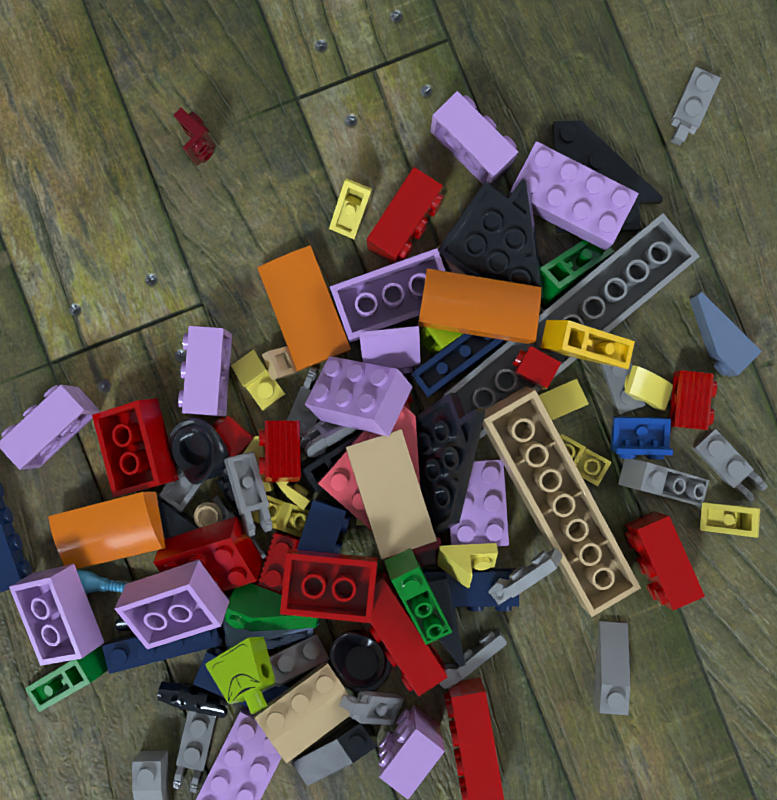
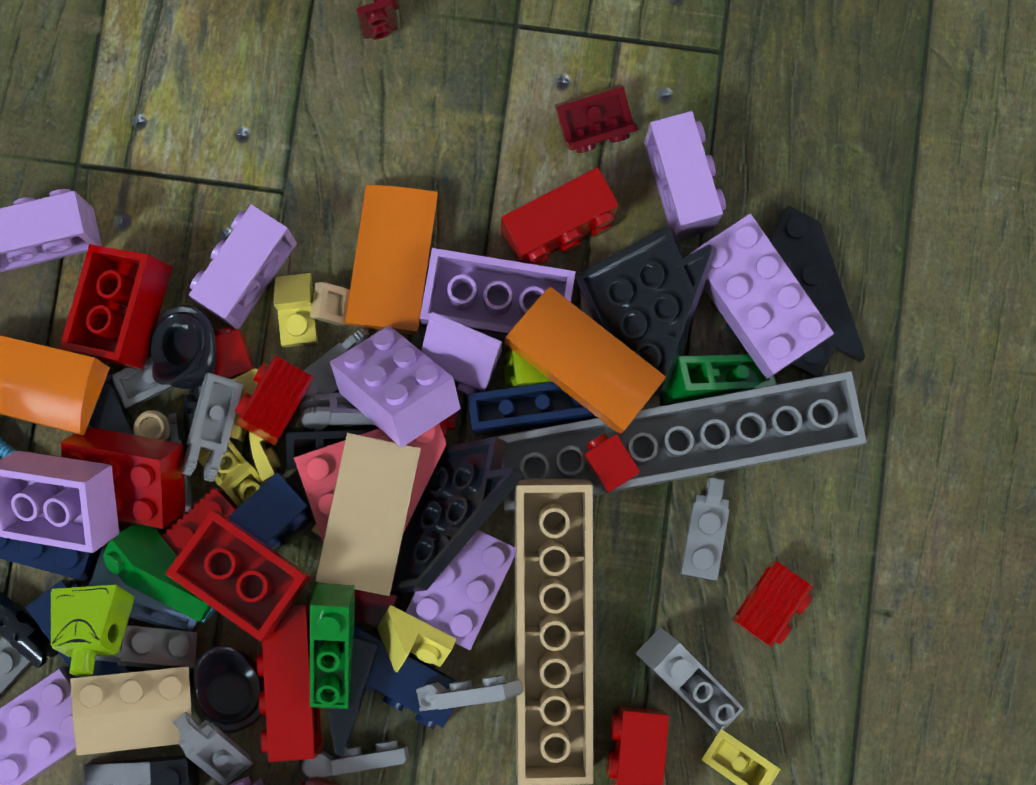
camera: 25 degrees right, 5 degrees down
light yellow slope [329,178,372,239] -> none
light yellow slope [539,379,589,421] -> none
yellow slope [540,320,635,369] -> none
light yellow slope [560,434,612,487] -> none
blue bracket [611,416,673,460] -> none
light yellow slope [624,365,673,411] -> none
light grey hinge [670,67,721,146] -> none
sand blue slope [689,292,762,377] -> none
light grey hinge [693,429,767,503] -> none
none -> dark red bracket [554,85,638,153]

